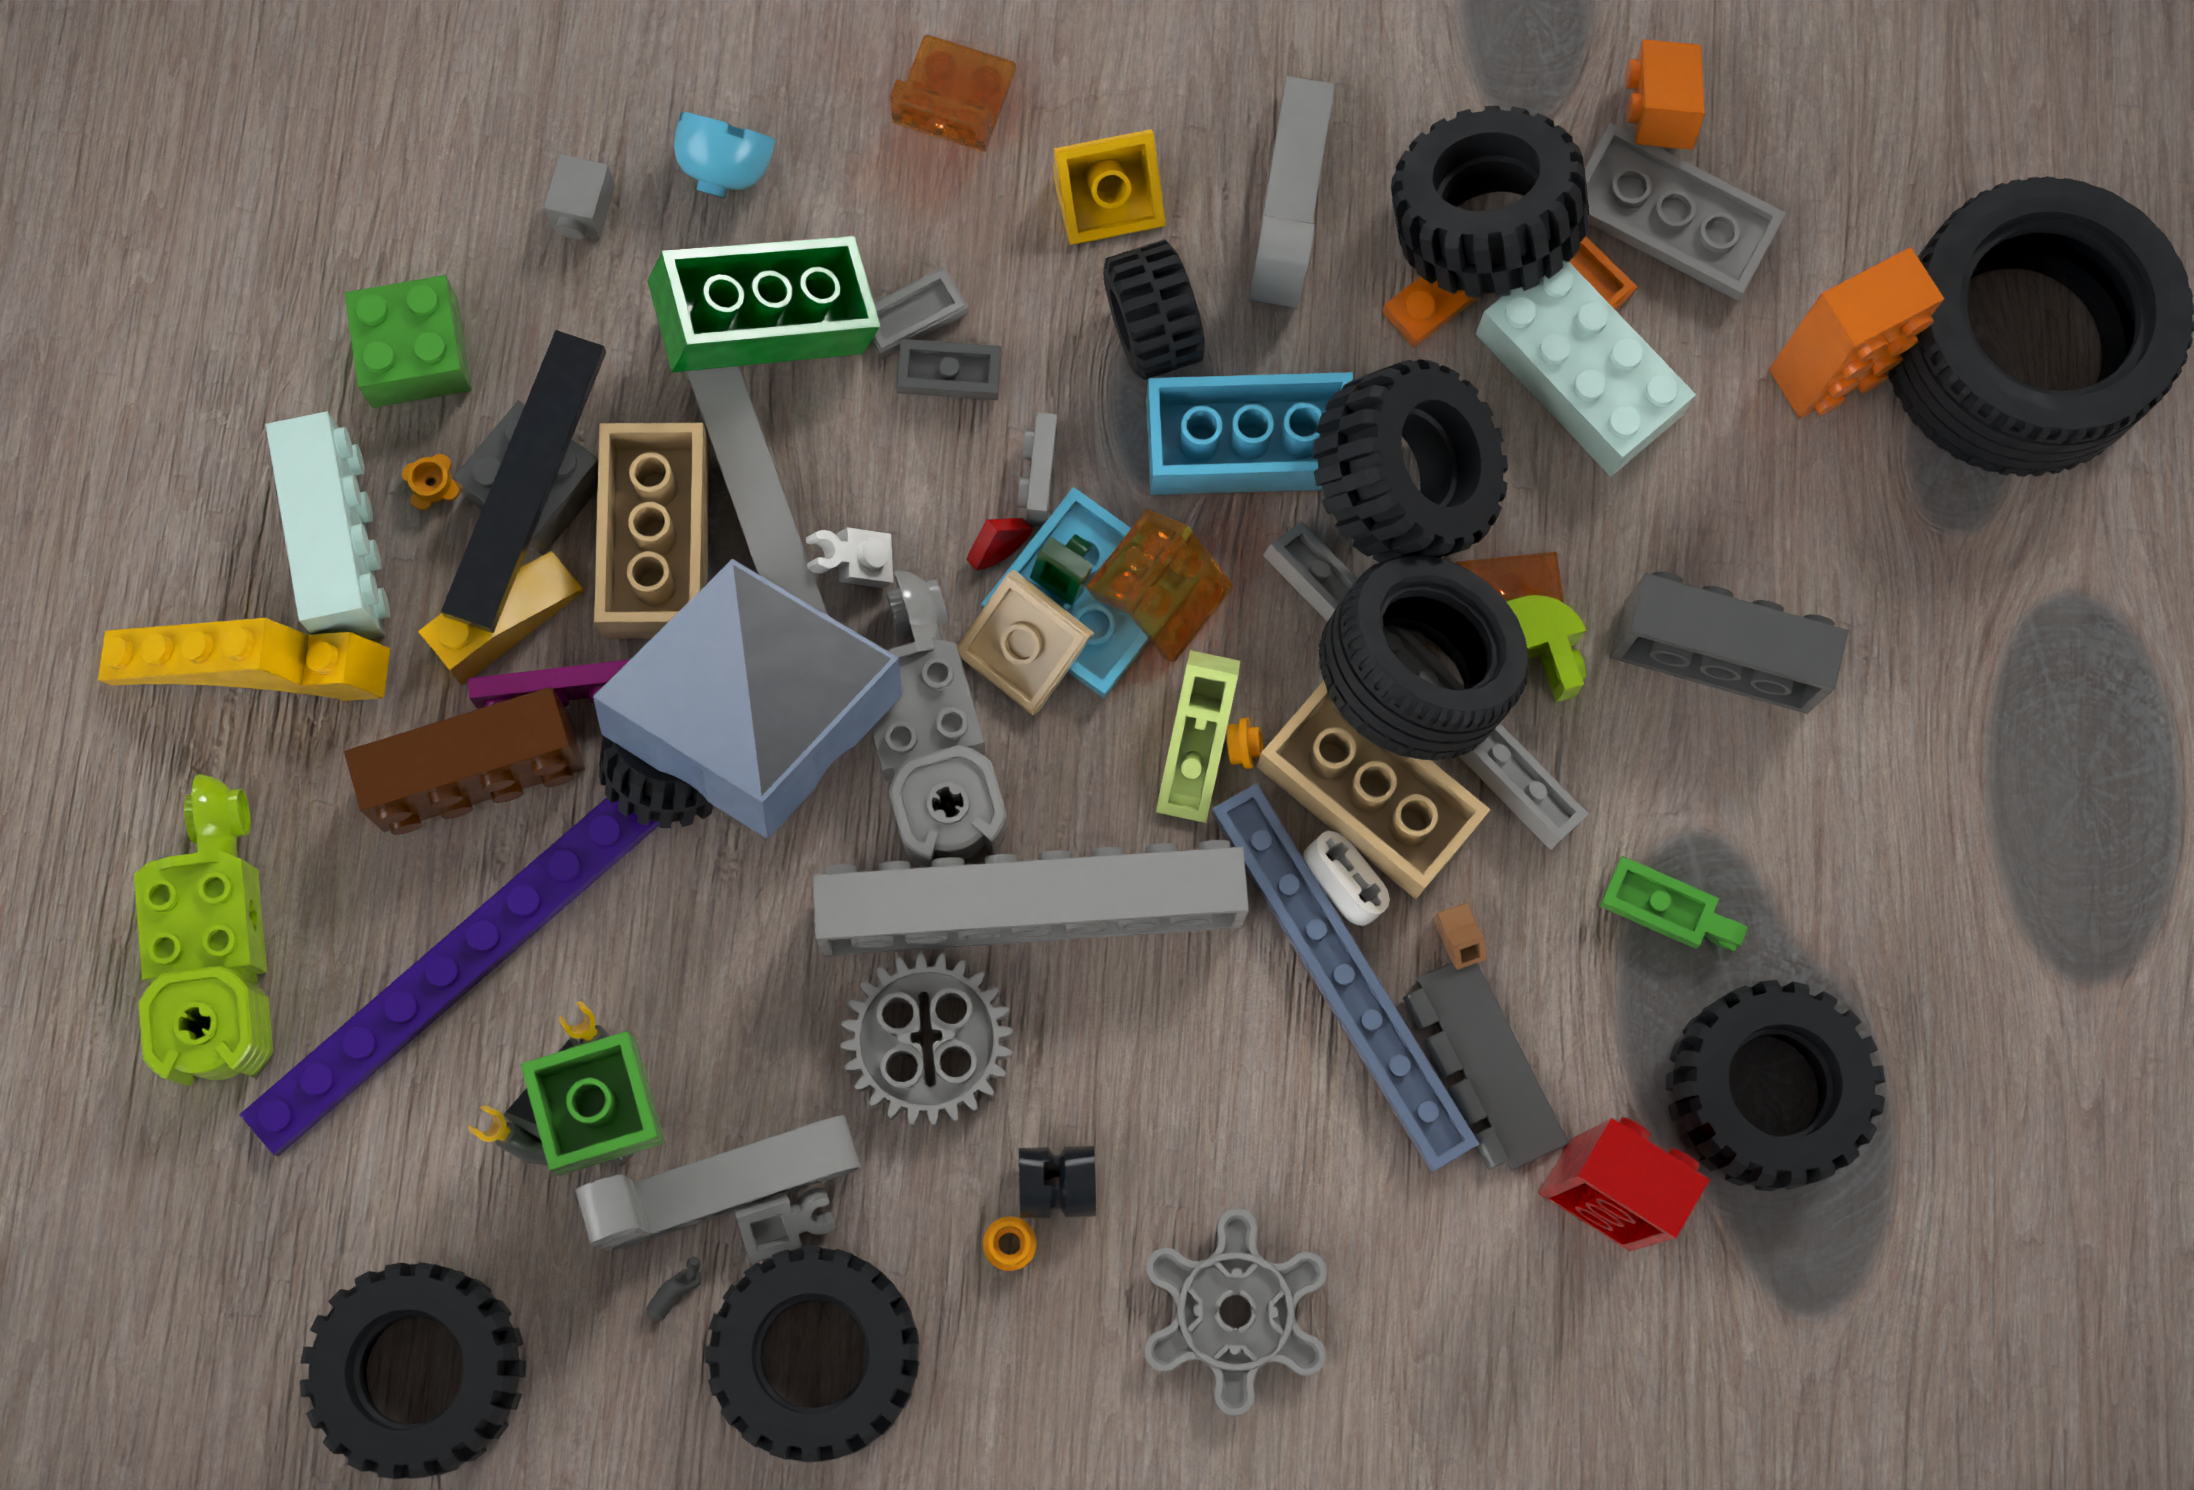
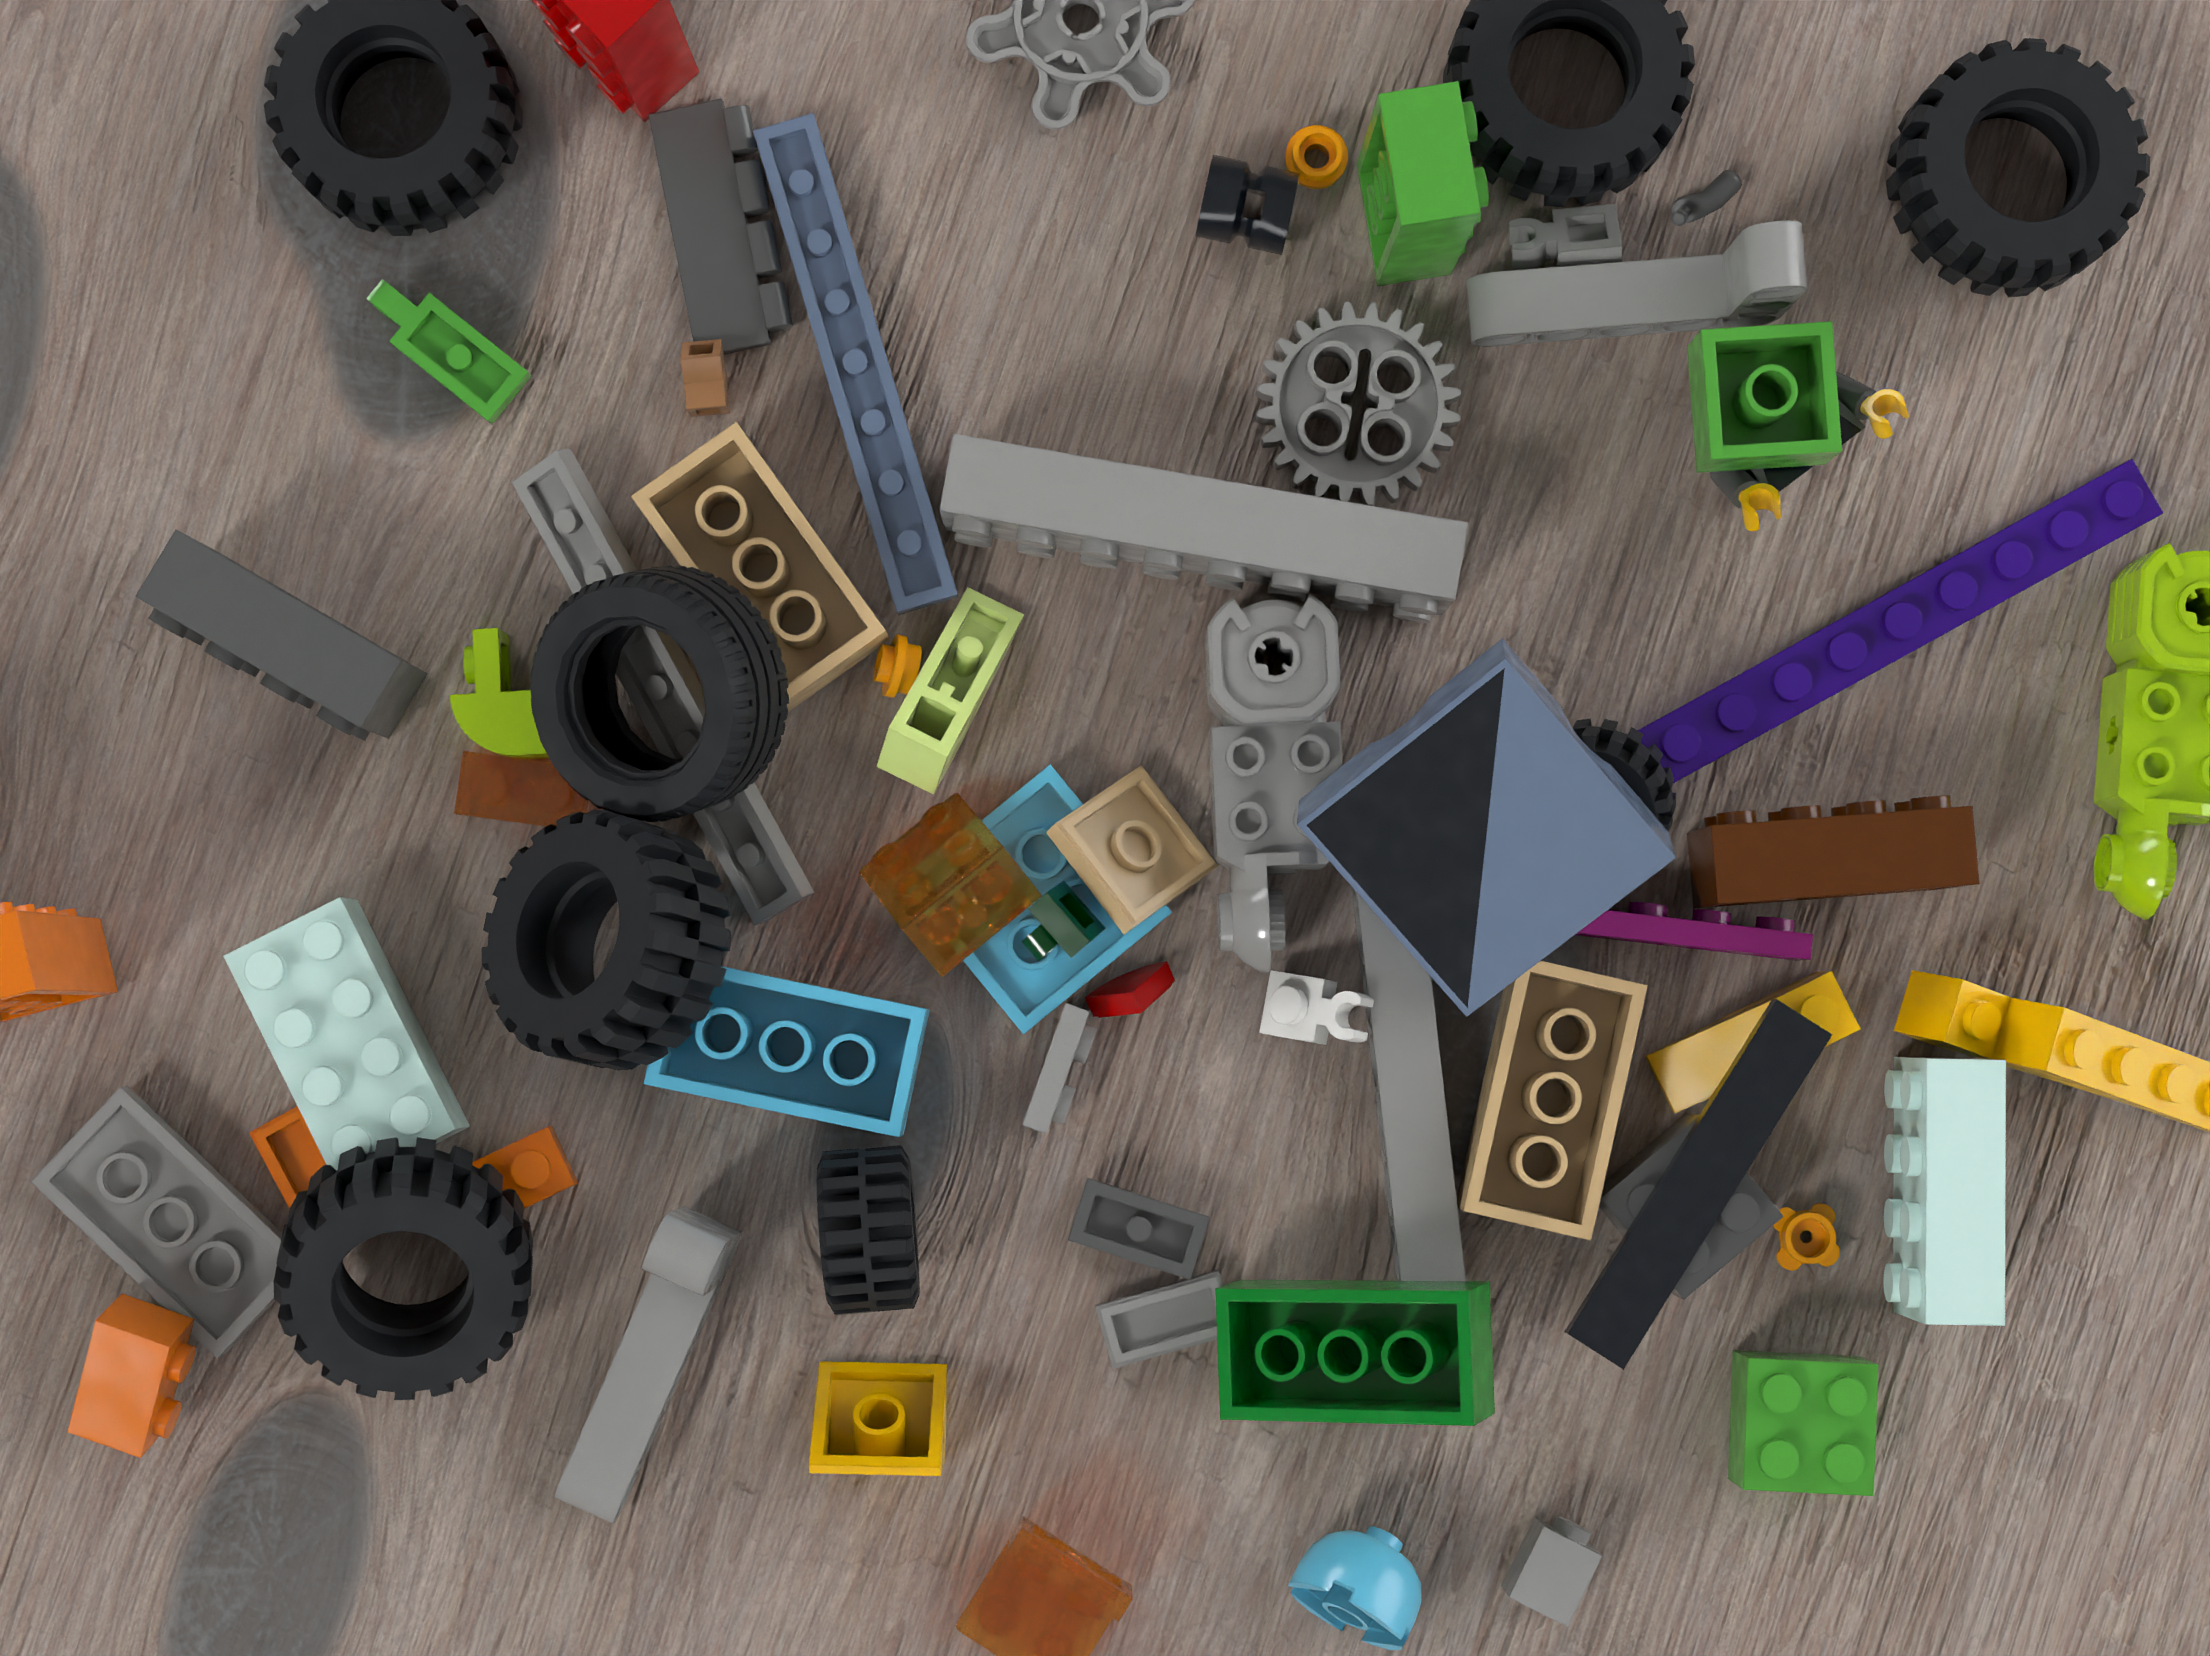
camera: 165 degrees left, 10 degrees up
white beam [1303,831,1390,926] -> none
none -> bright green brick [1356,81,1489,287]

